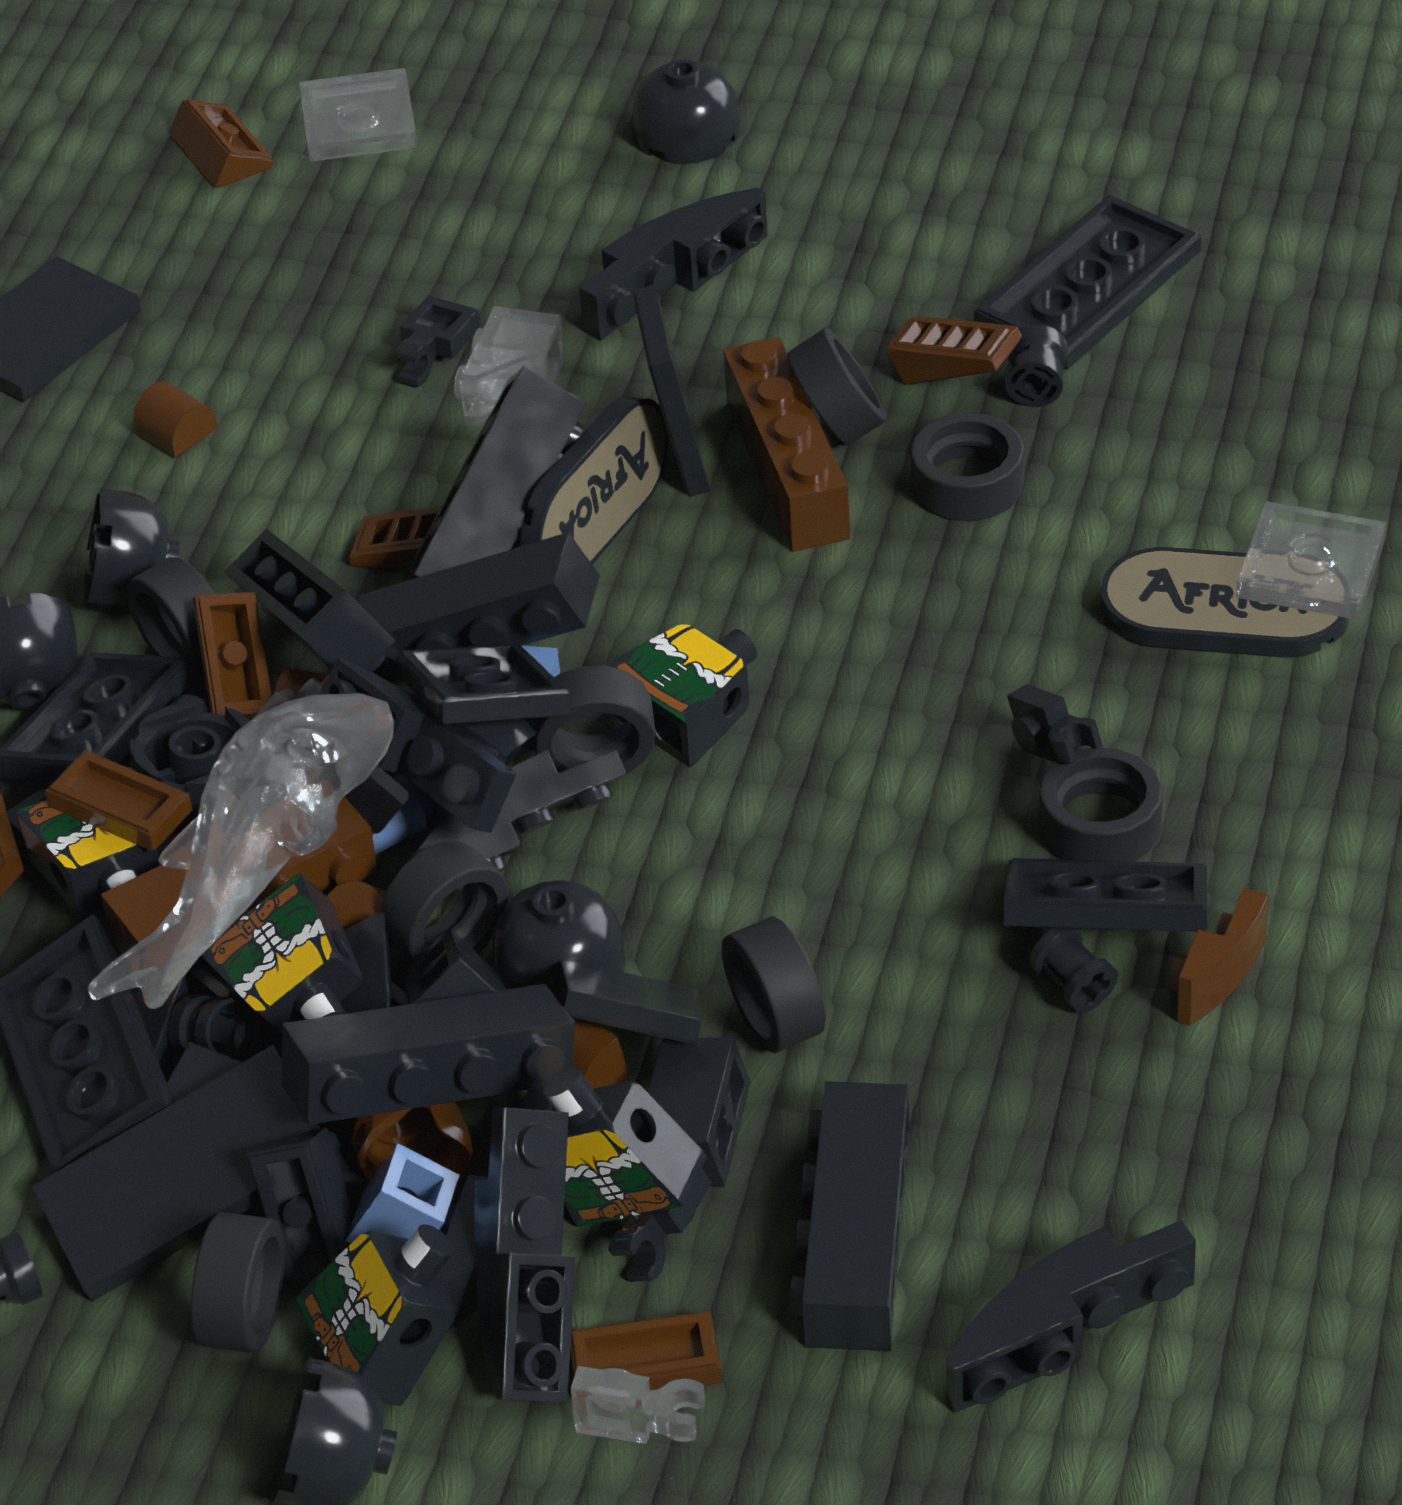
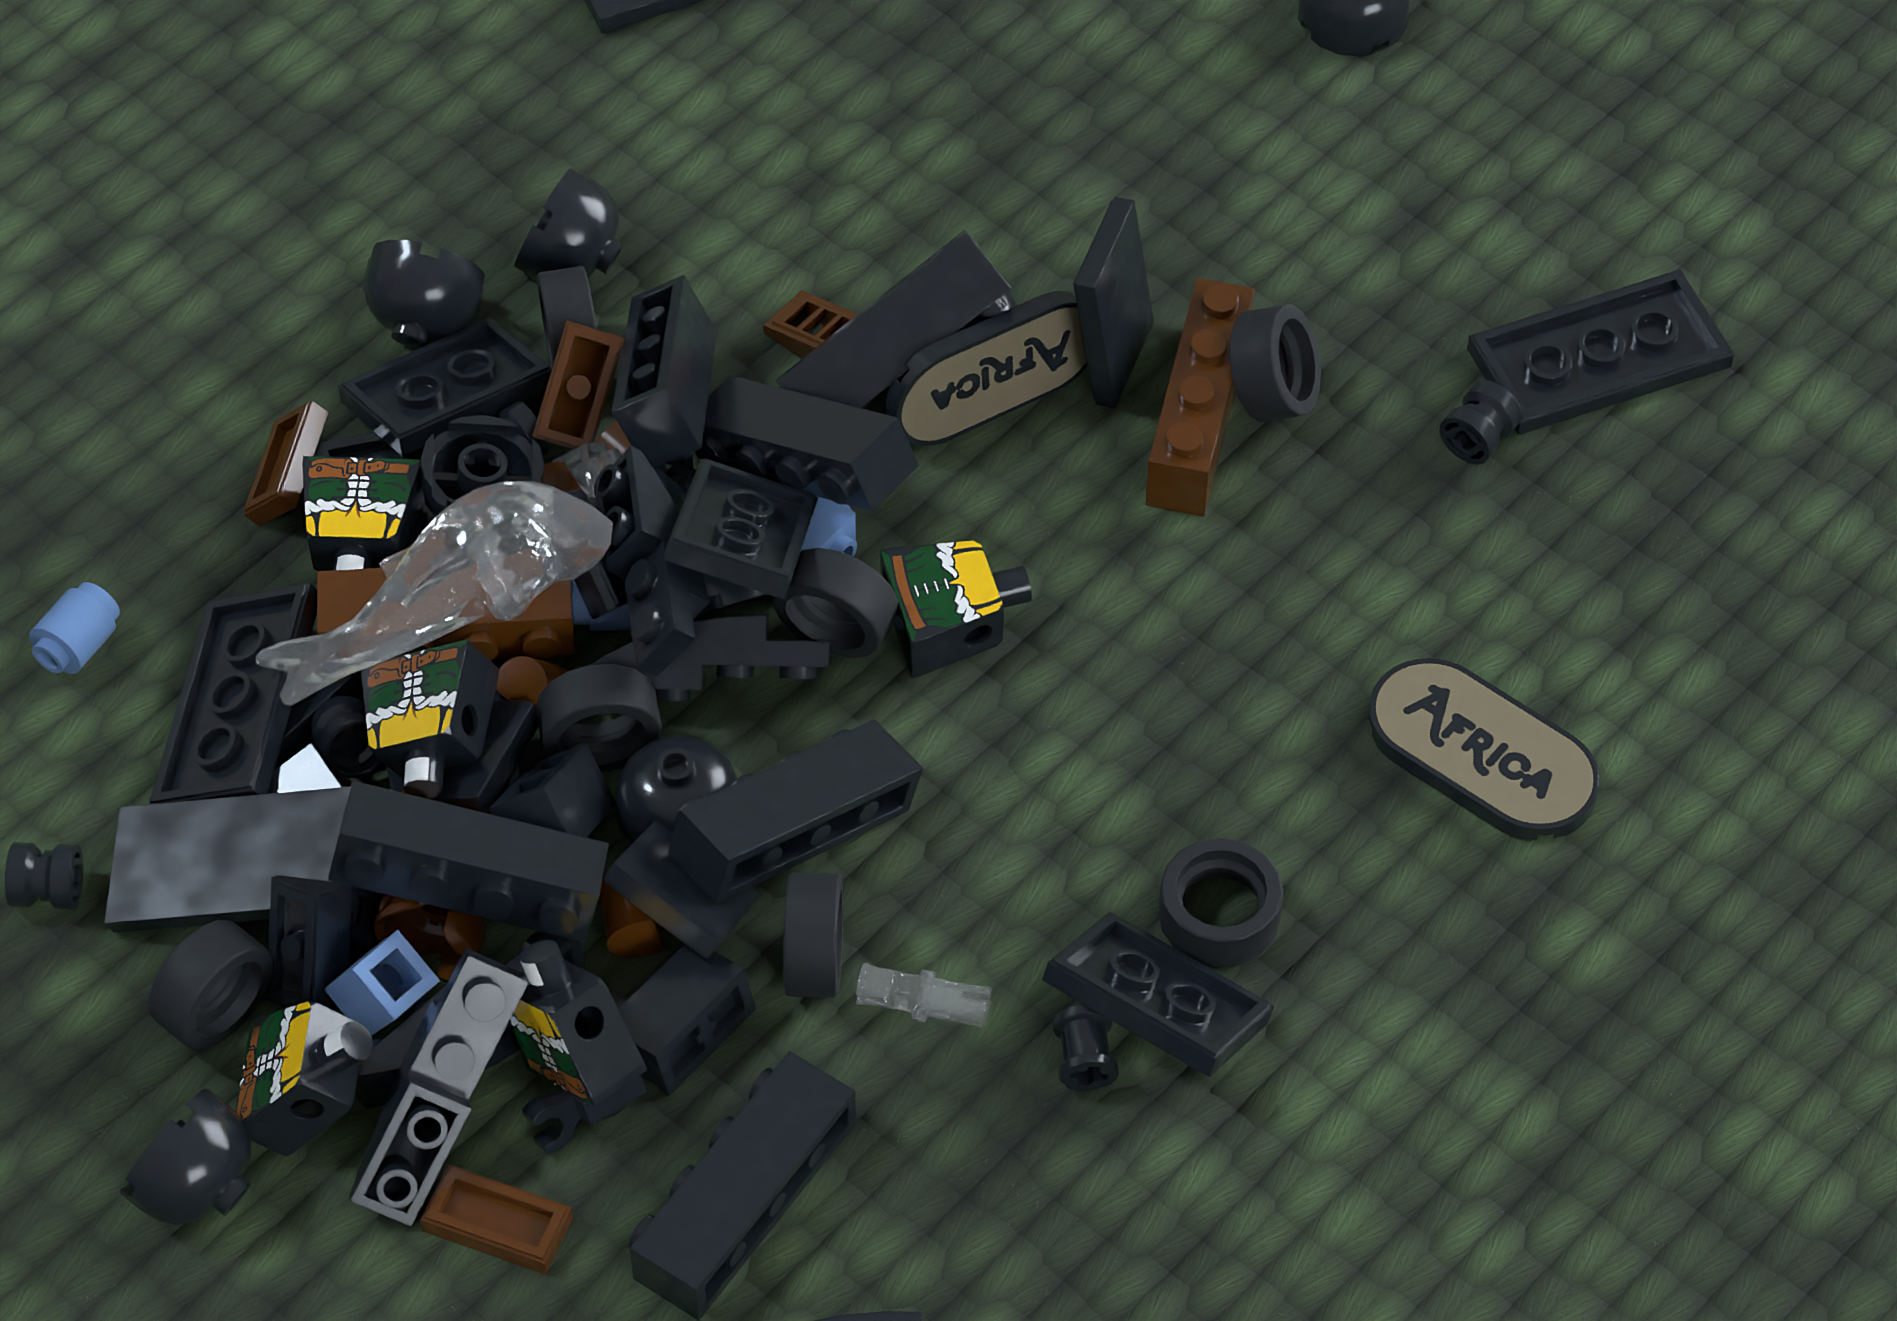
camera: 25 degrees right, 10 degrees up
reddish brown tile [45,750,192,852] -> none
reddish brown brick [133,381,218,458] -> none
black plate [395,295,480,387] -> none
clear slope [454,306,565,426] -> none
clear plate [570,1366,706,1444] -> none
black slope [579,188,768,341] -> none
reddish brown slope [887,317,1022,385] -> none
black tyre [910,413,1024,521] -> none
black plate [1007,684,1103,764] -> none
reddish brown slope [1169,888,1269,1025] -> none
clear tile [1236,501,1387,620] -> none
none -> black brick [668,719,923,904]
none -> clear pin [856,963,992,1029]

